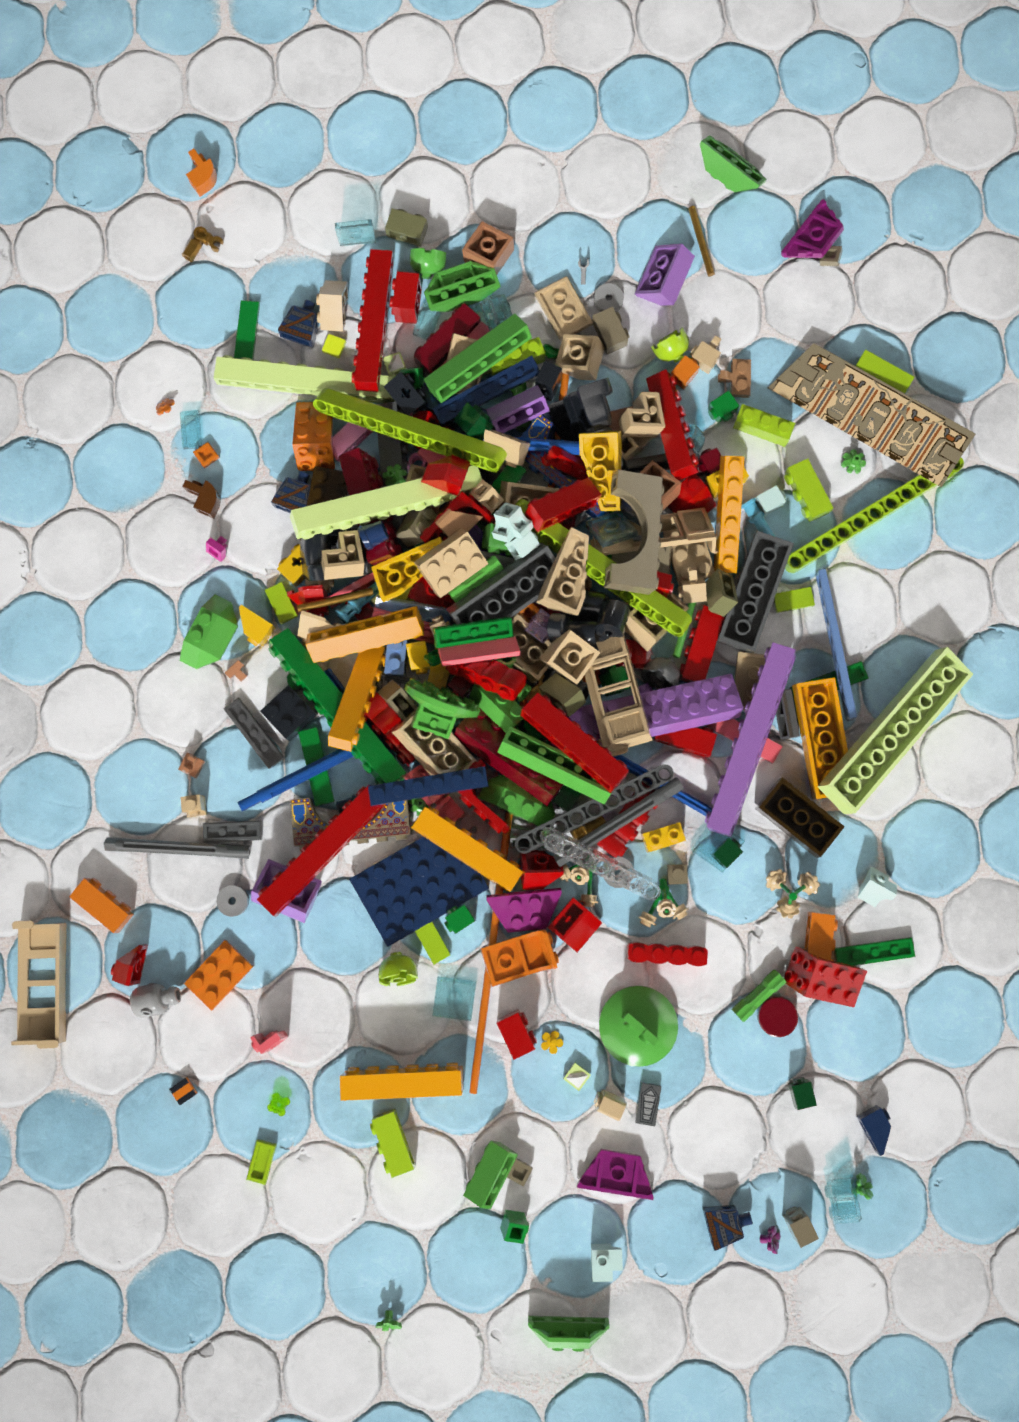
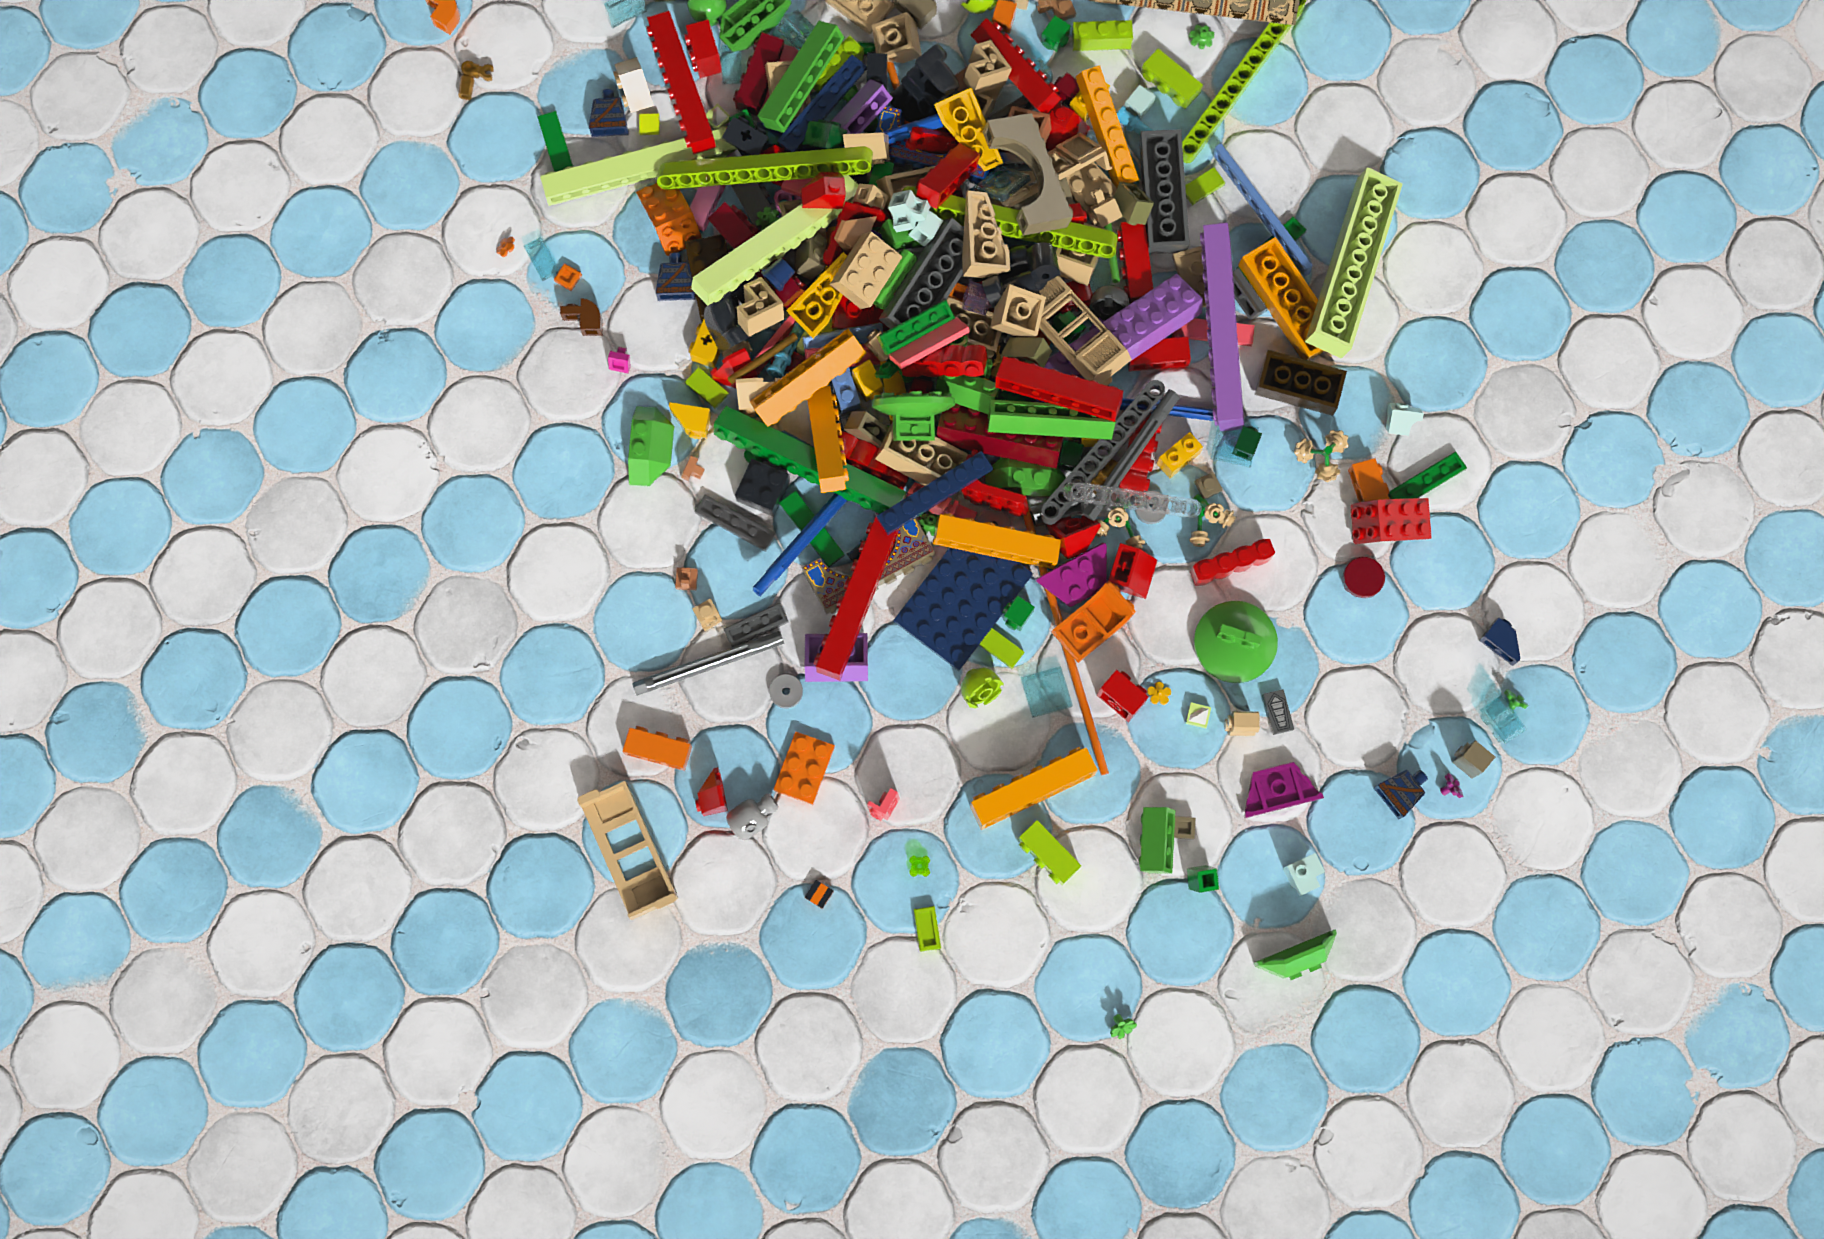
camera: 30 degrees left, 5 degrees down
bright green axle [731,970,786,1022] -> none
dark green brick [788,1077,817,1110] -> none

